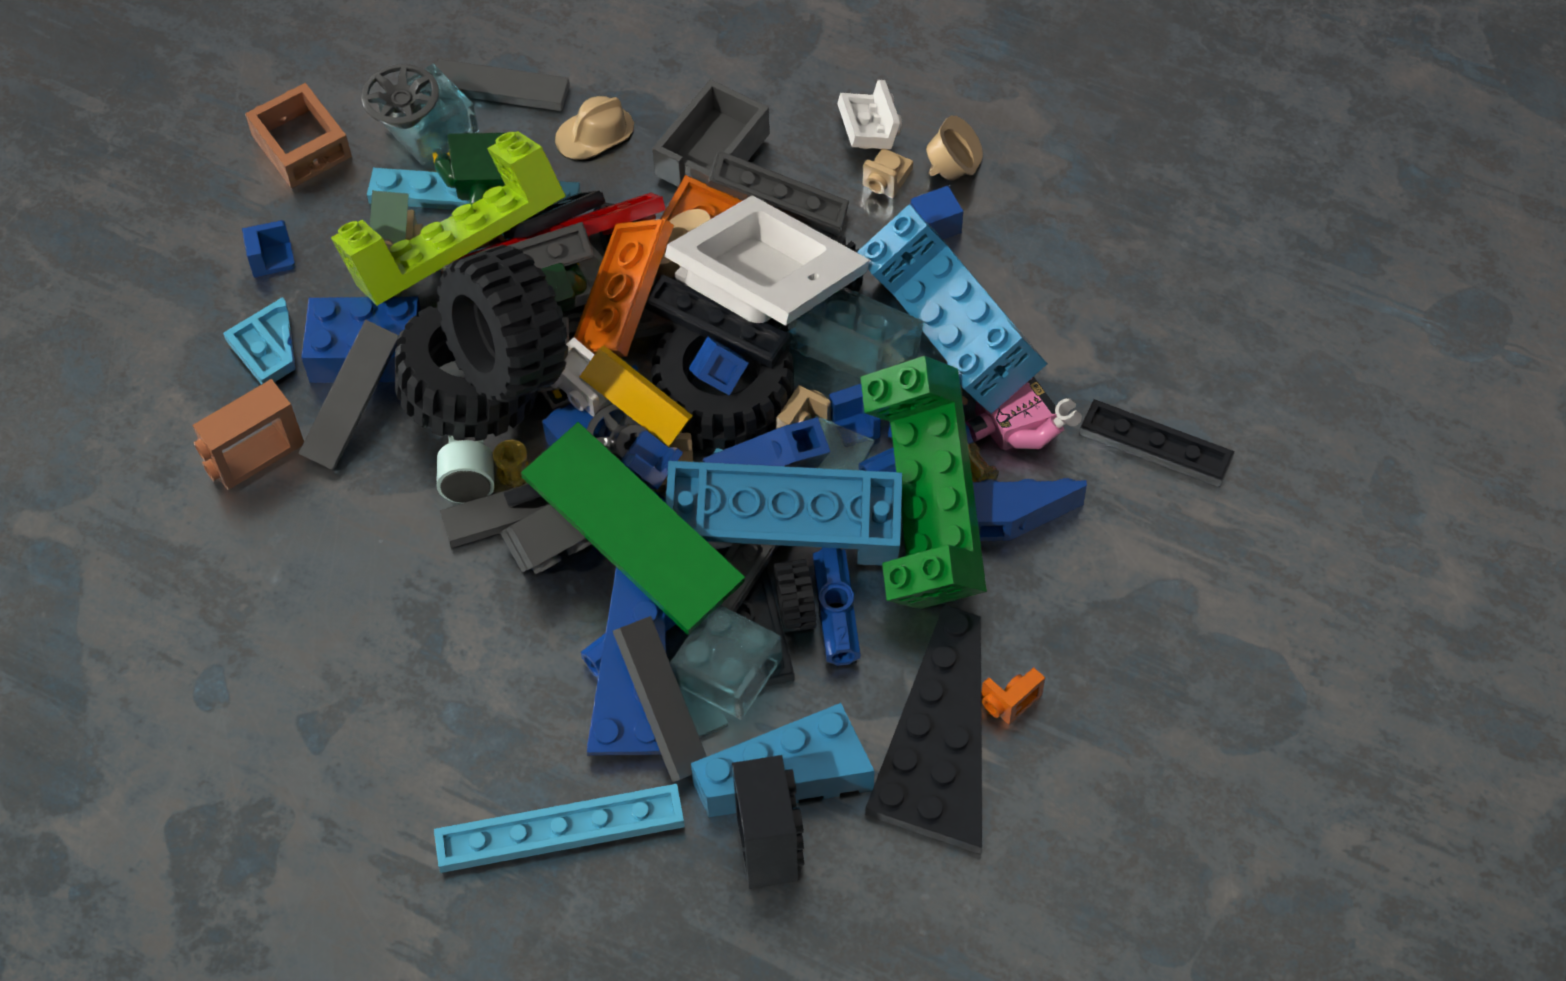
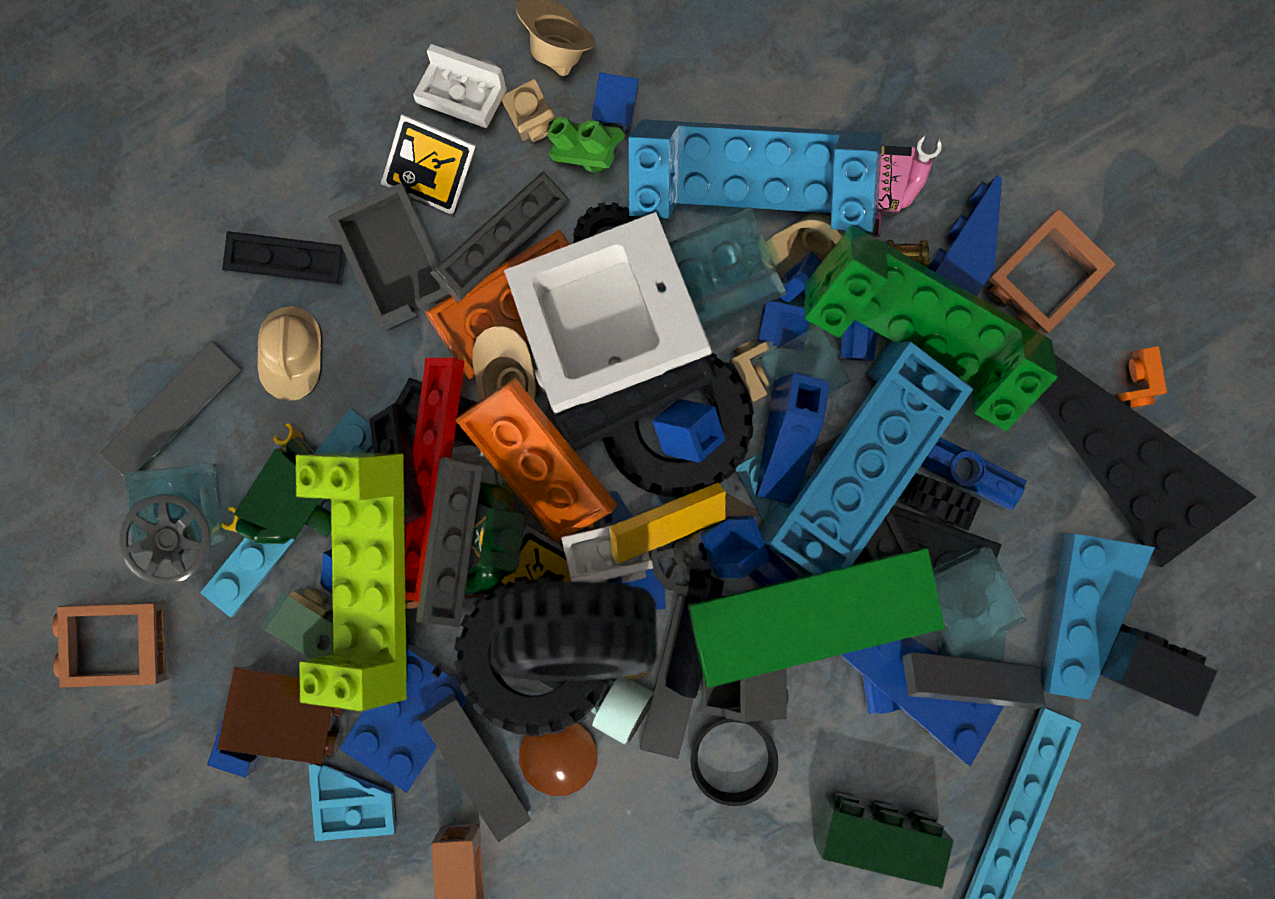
camera: 60 degrees left, 30 degrees up
black tile [1079,399,1235,487] -> none
none -> reddish brown slope [217,666,345,764]
none -> black tile [222,231,346,286]
none -> piece [381,114,476,215]
none -> dark orange dish [519,723,597,796]
none -> bright green hips [547,117,625,172]
none -> black tyre [690,718,778,806]
none -> dark green brick [814,793,954,888]
none -> nougat window [986,209,1116,335]

